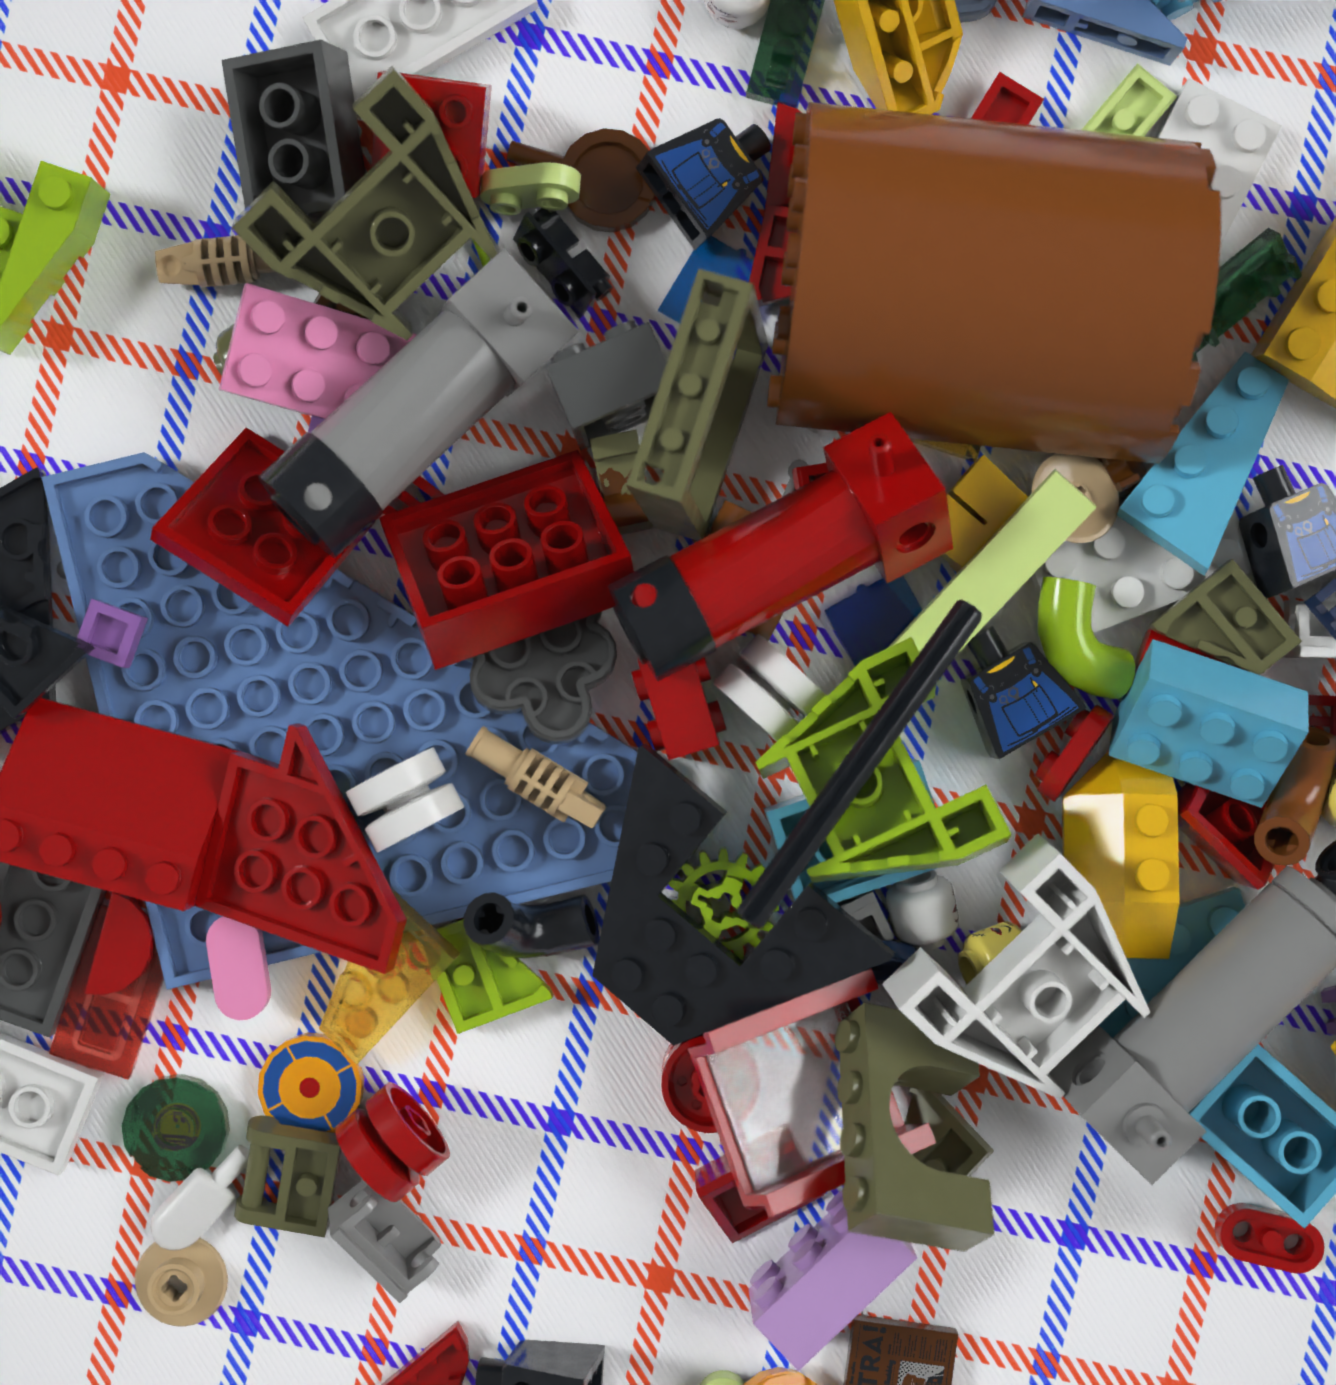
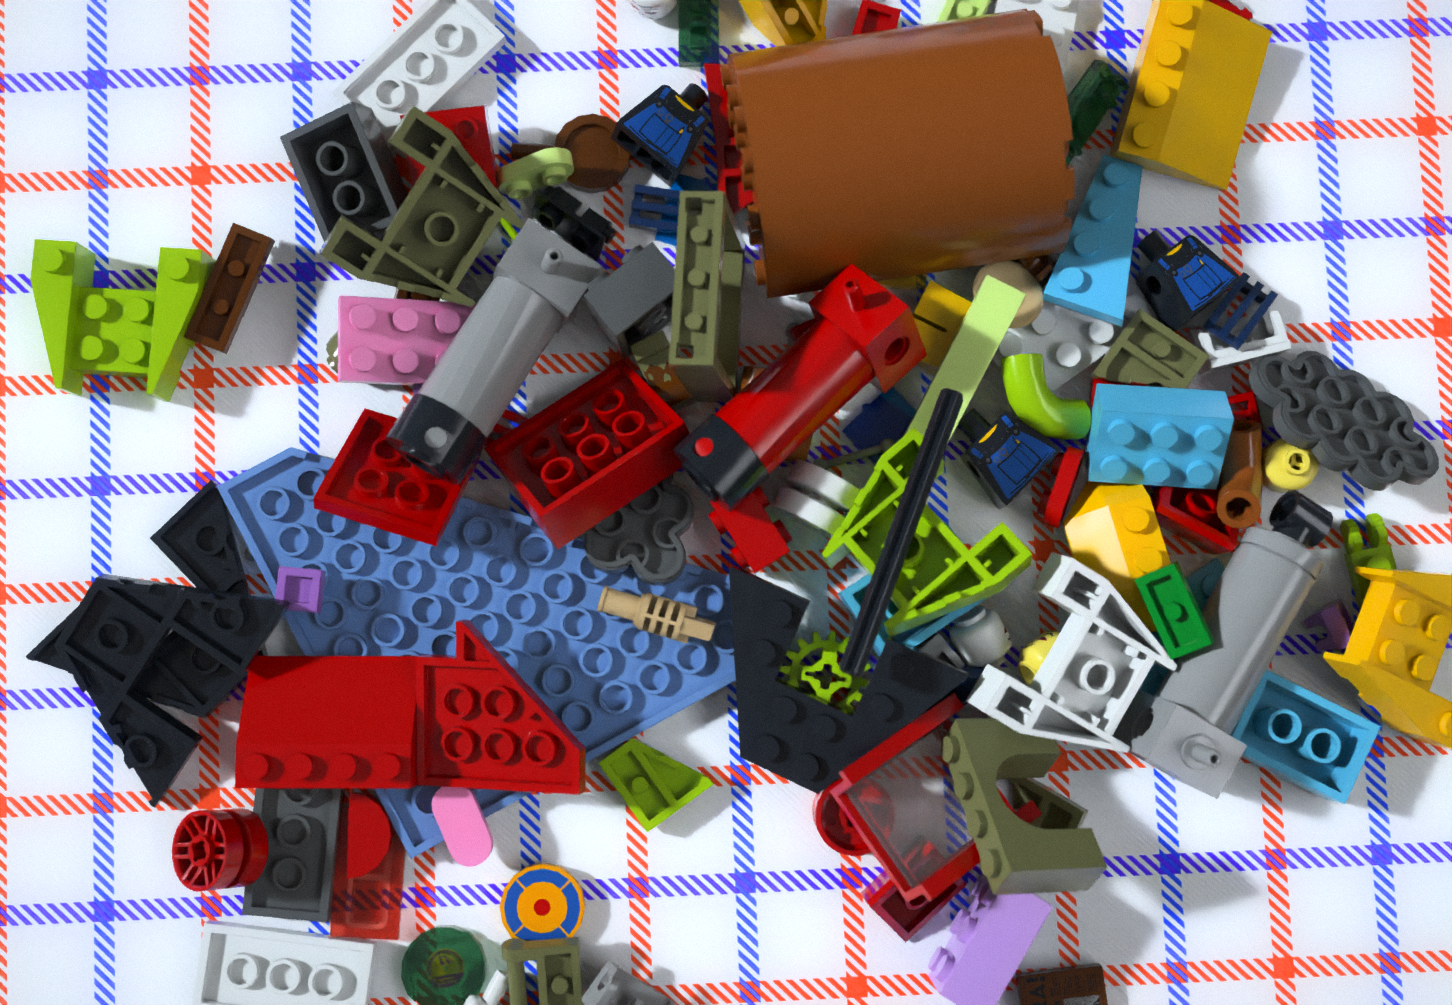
camera: 20 degrees left, 5 degrees down
tan hinge [155,235,276,288] -> none
clear yellow wing [319,887,460,1064] -> none
red wheel [335,1082,450,1202] -> none
white wheel [345,747,465,853] -> none
black cylinder [463,892,600,958] -> none
red plate [1215,1203,1325,1274] -> none
none -> reddish brown plate [184,223,275,355]
none -> dark blue tile [628,184,680,235]
none -> light grey hinge [812,438,895,470]
none -> green plate [1134,561,1215,660]

